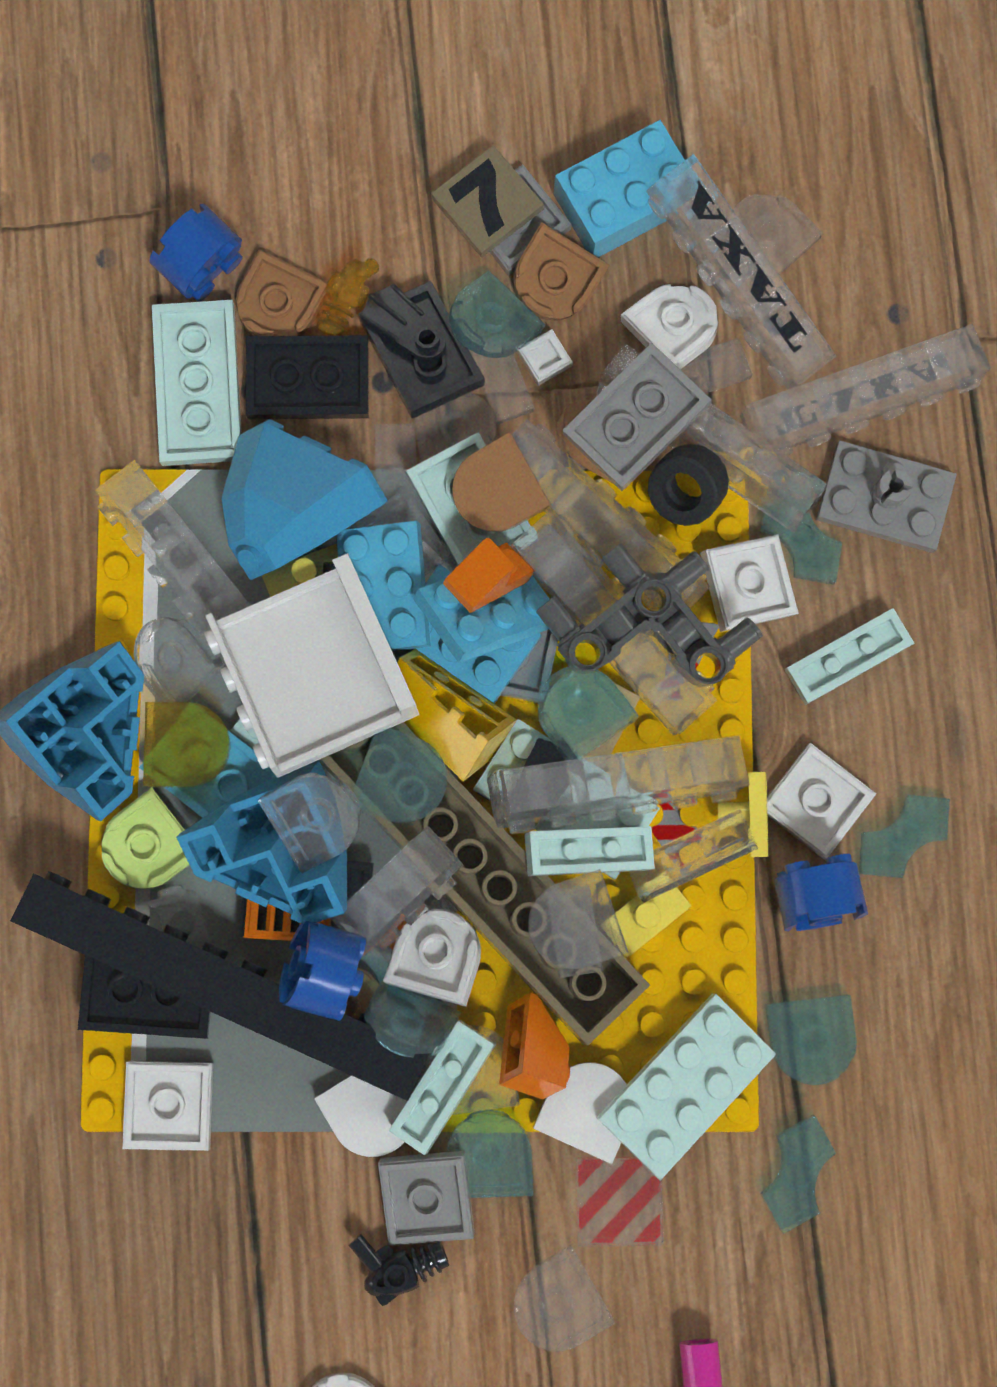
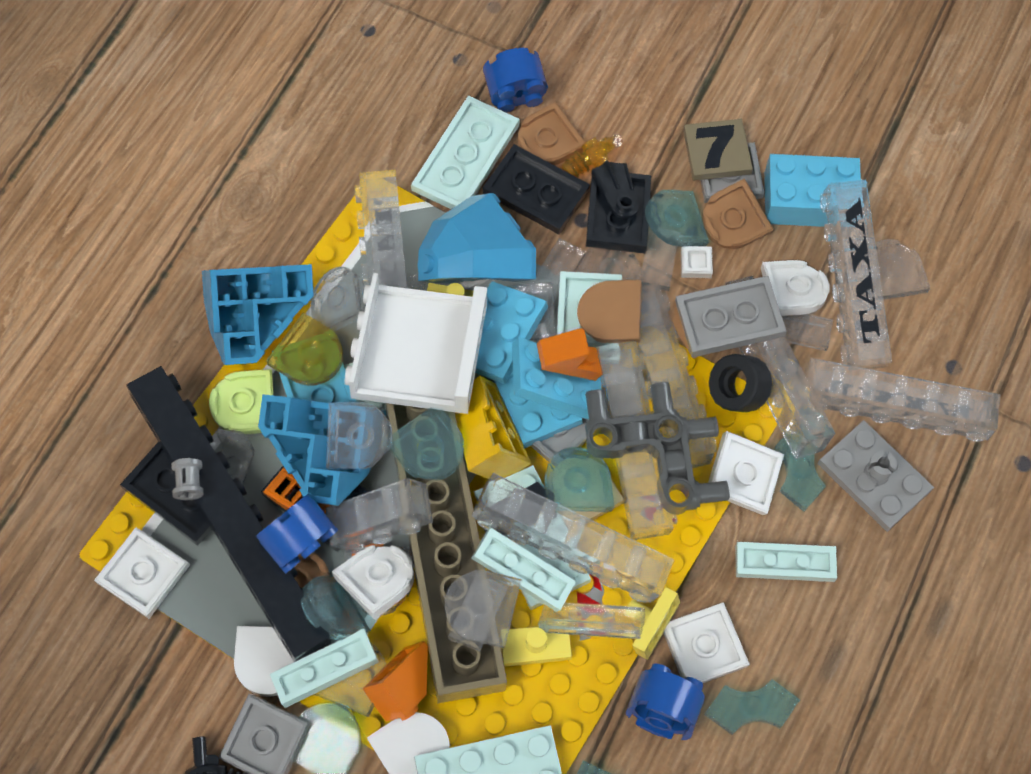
camera: 35 degrees right, 15 degrees down
none -> light grey bush [171,458,204,500]

